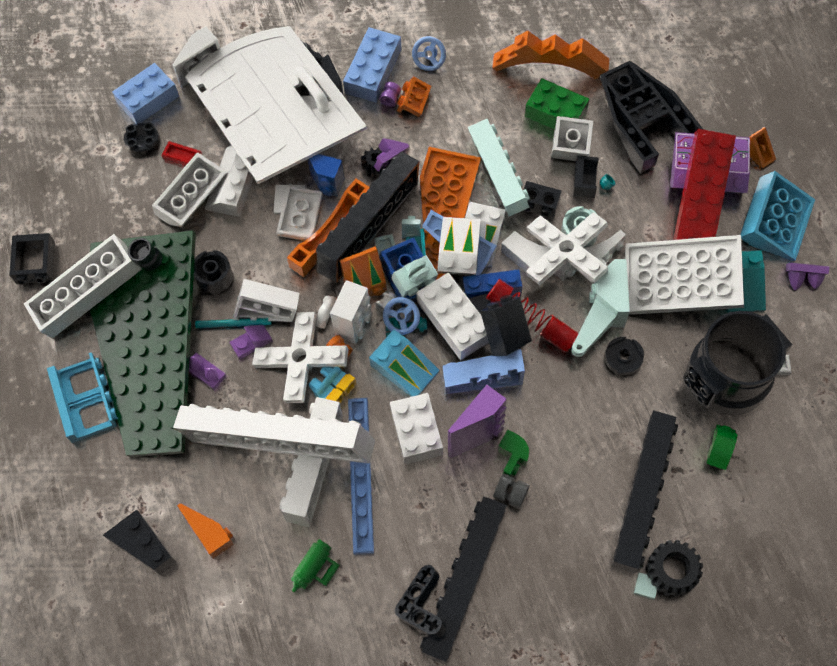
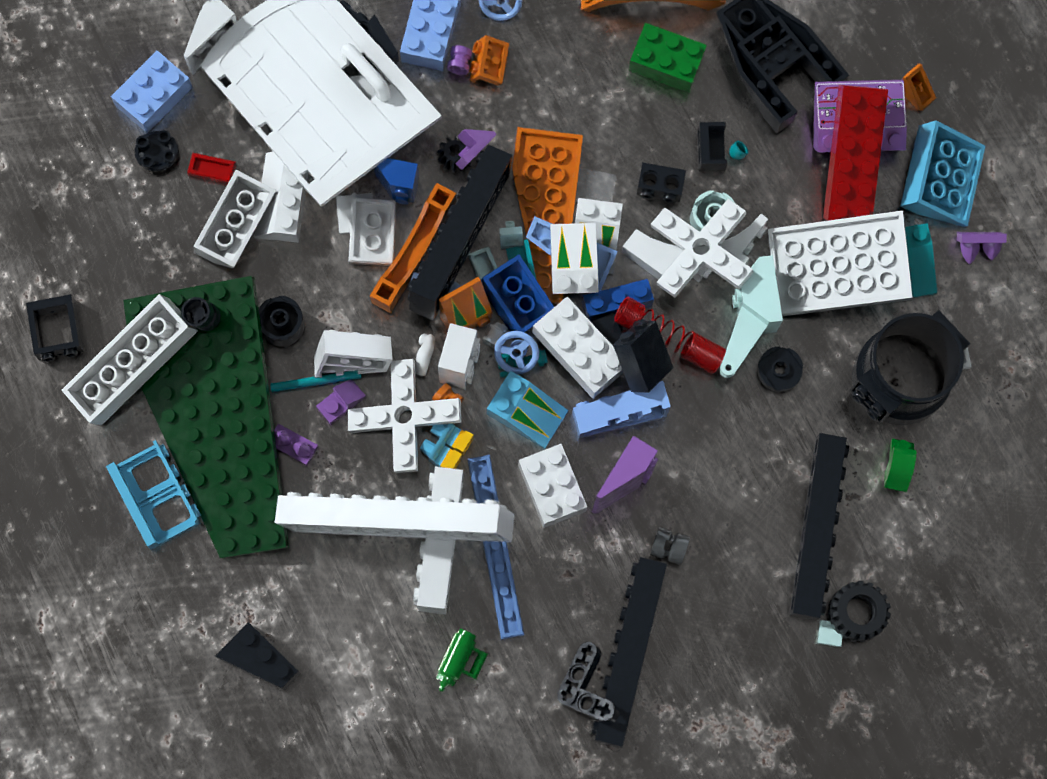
camera: 15 degrees left, 10 degrees up
orange slope [177,503,234,559] -> none
light aqua brick [391,255,438,297] -> none
light aqua brick [468,119,530,216] -> none
green brick [498,429,529,476] -> none
white slope [551,116,593,161] -> none

